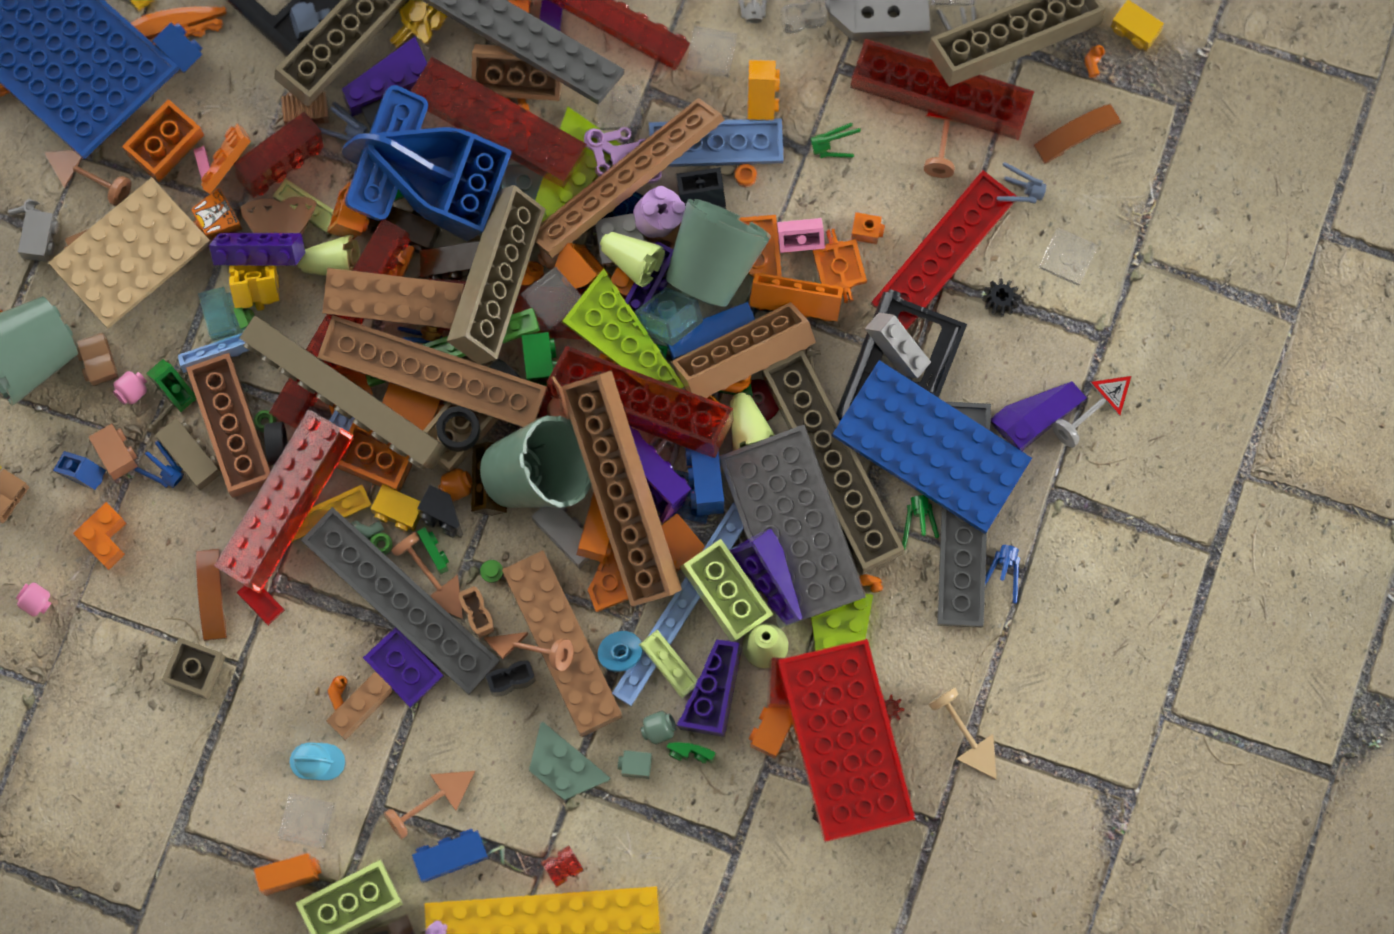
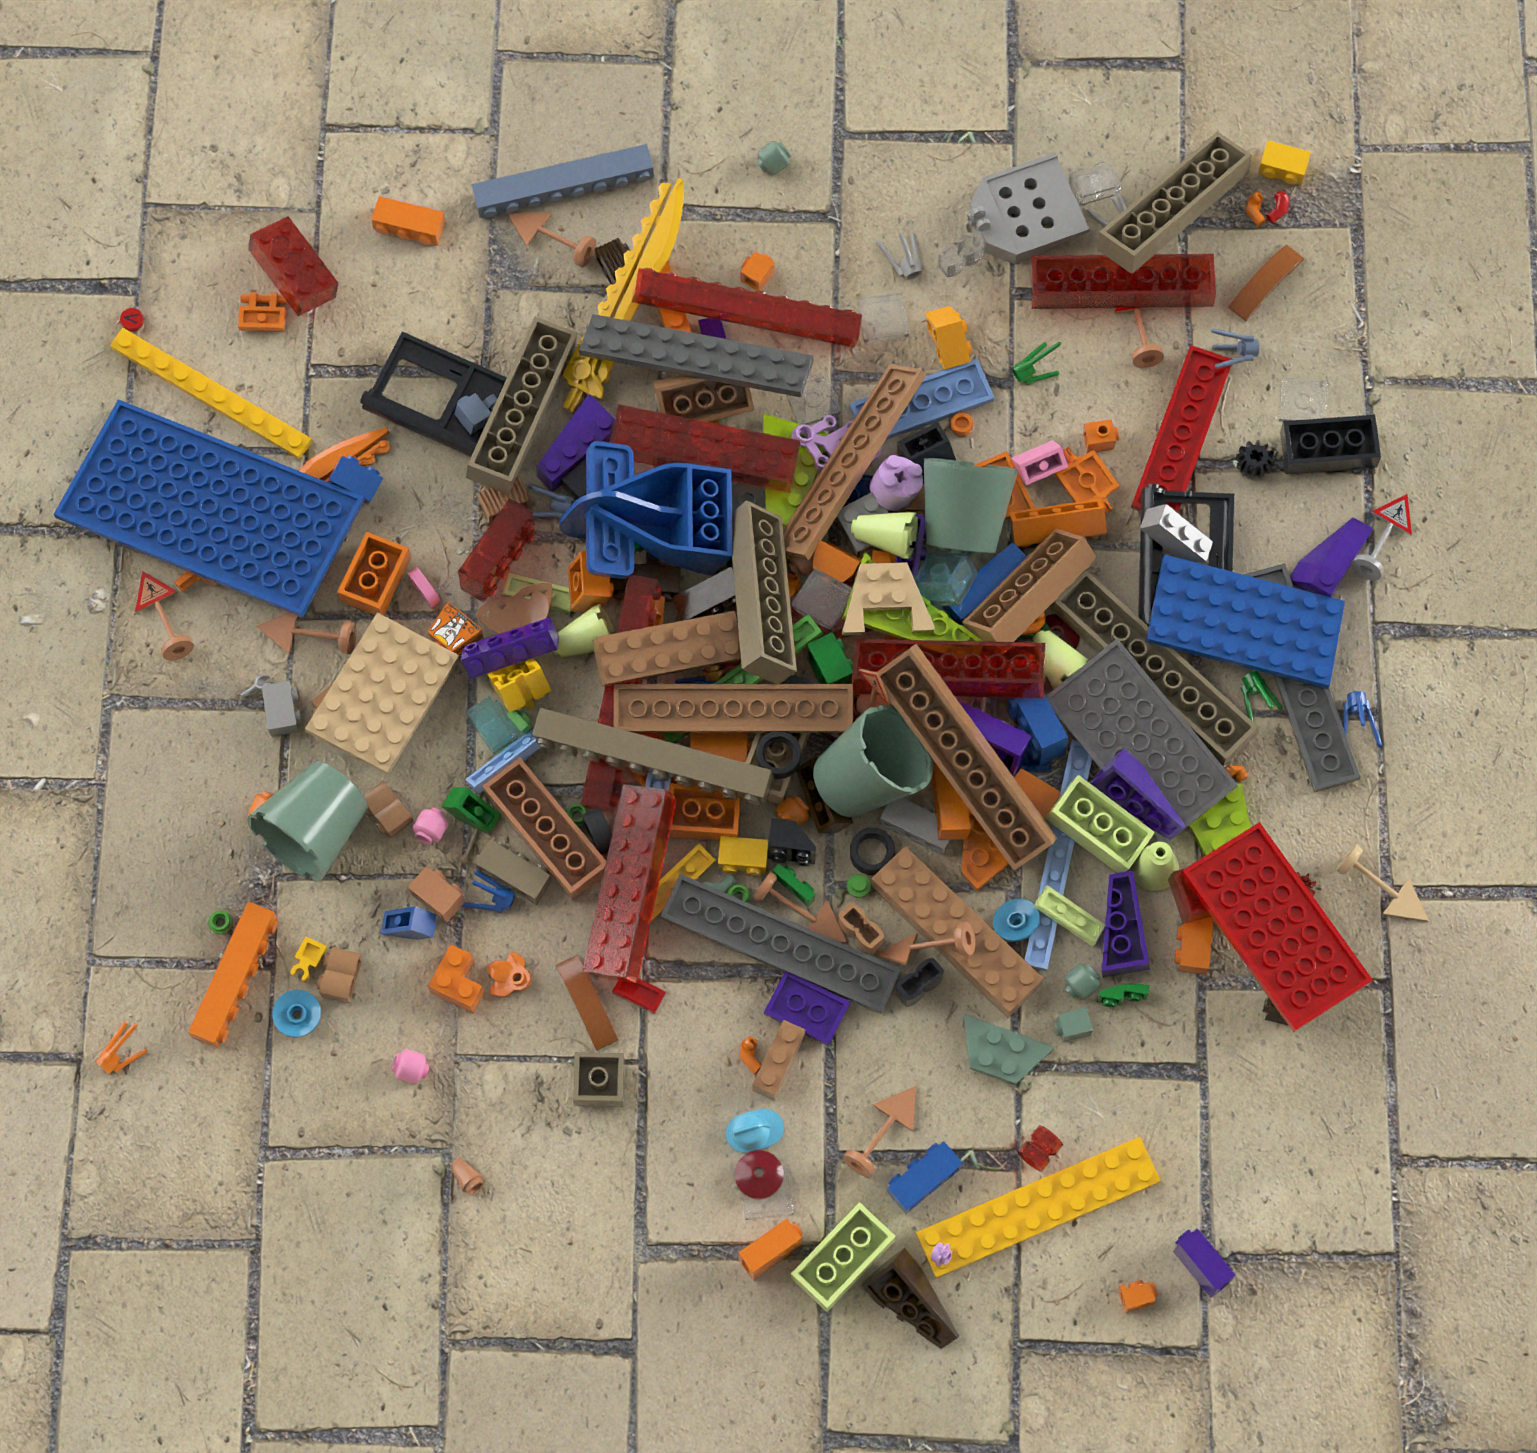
camera: 20 degrees left, 5 degrees down
orange plate [201,123,251,194] -> none
none -> nougat cone [450,1158,484,1195]
none -> orange plate [488,952,531,997]
none -> dark red dish [734,1150,784,1199]
none -> tan wing [842,563,935,635]
none -> black tyre [850,828,895,875]
none -> red arm [1266,191,1290,224]
none -> black brick [1280,414,1381,474]

